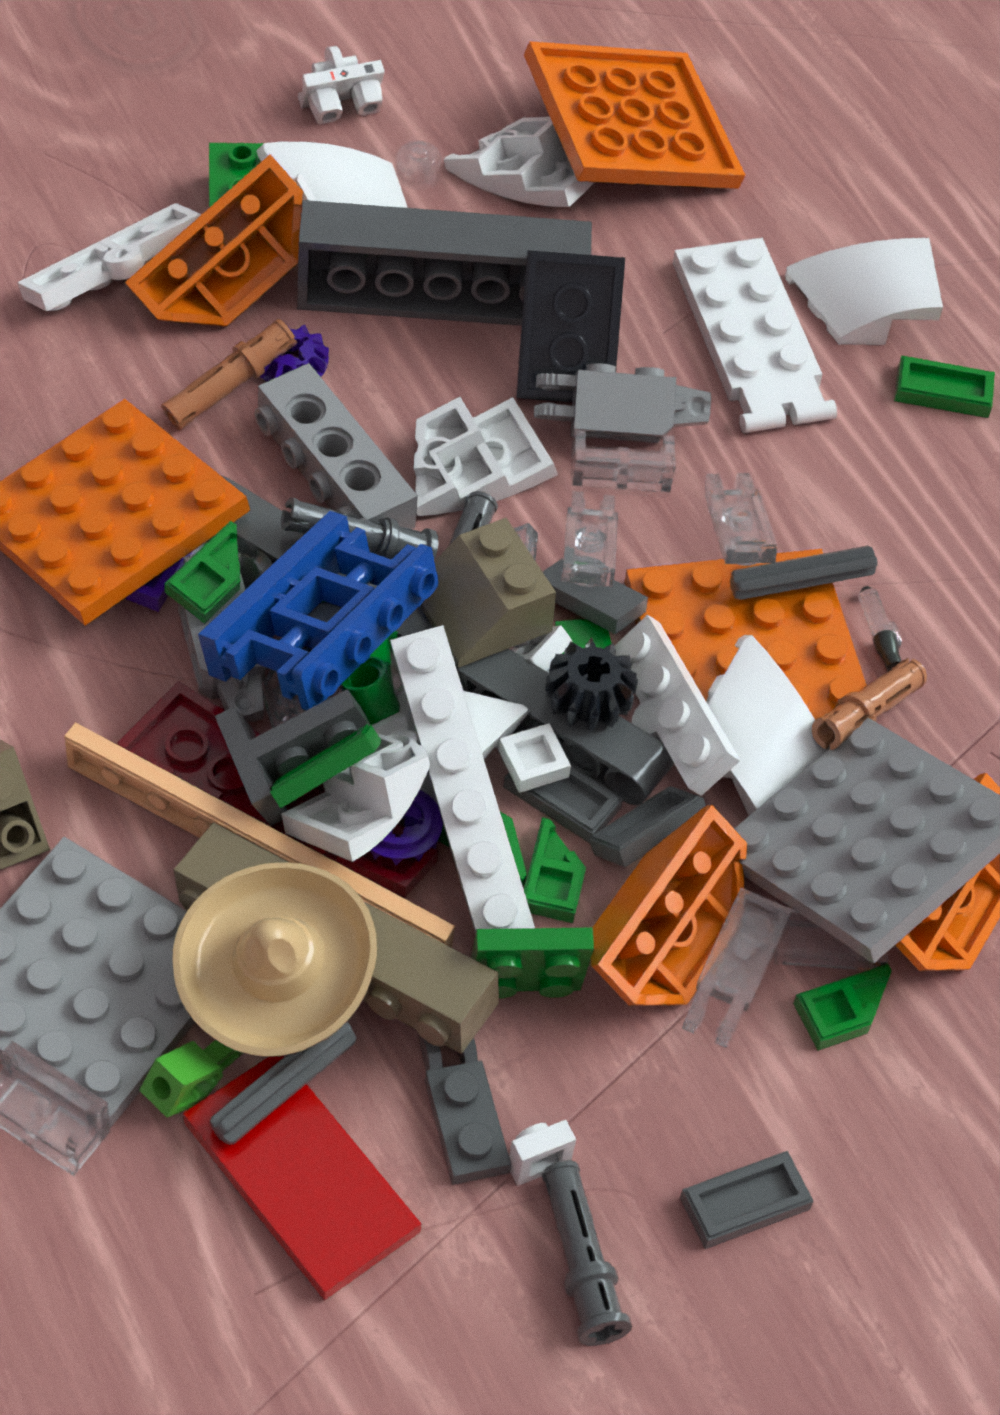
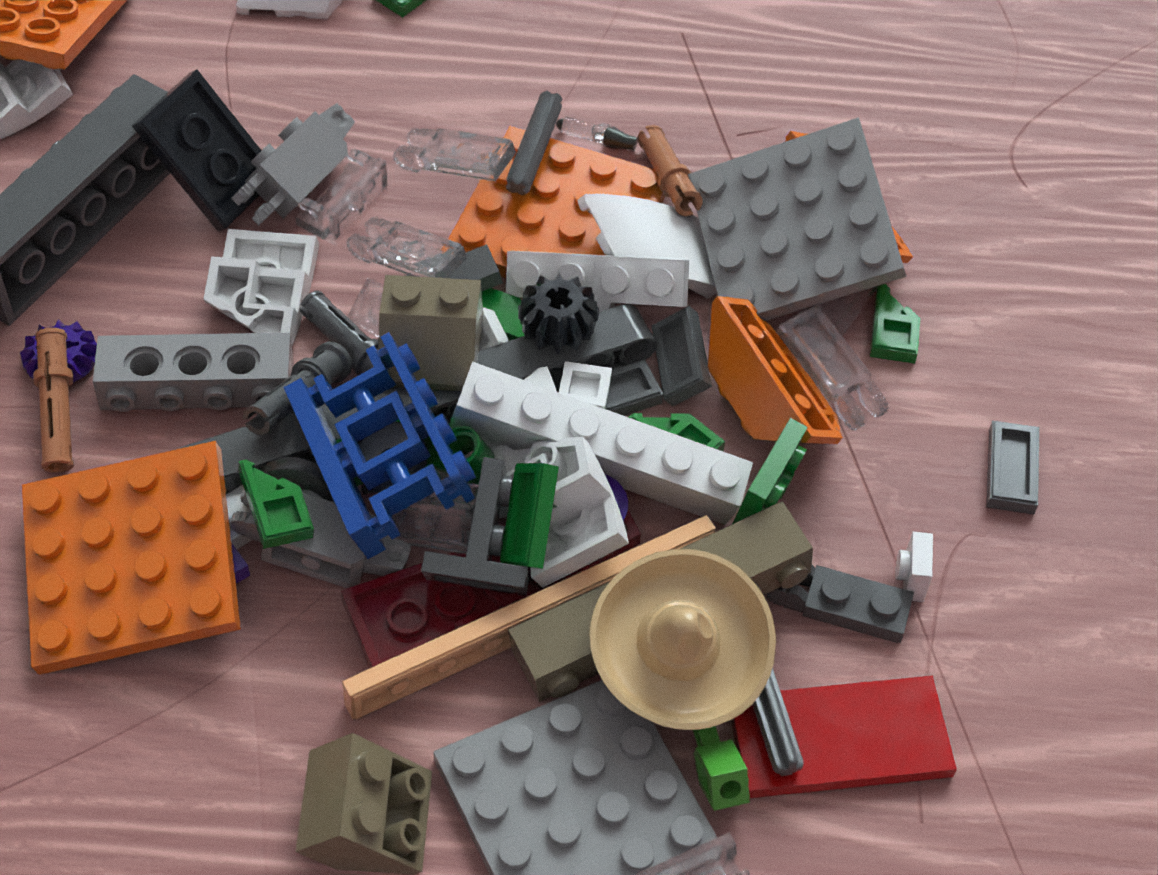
camera: 55 degrees left, 0 degrees up
dark grey pin [542,1161,632,1346] -> none
white hinge [673,238,837,433] -> none

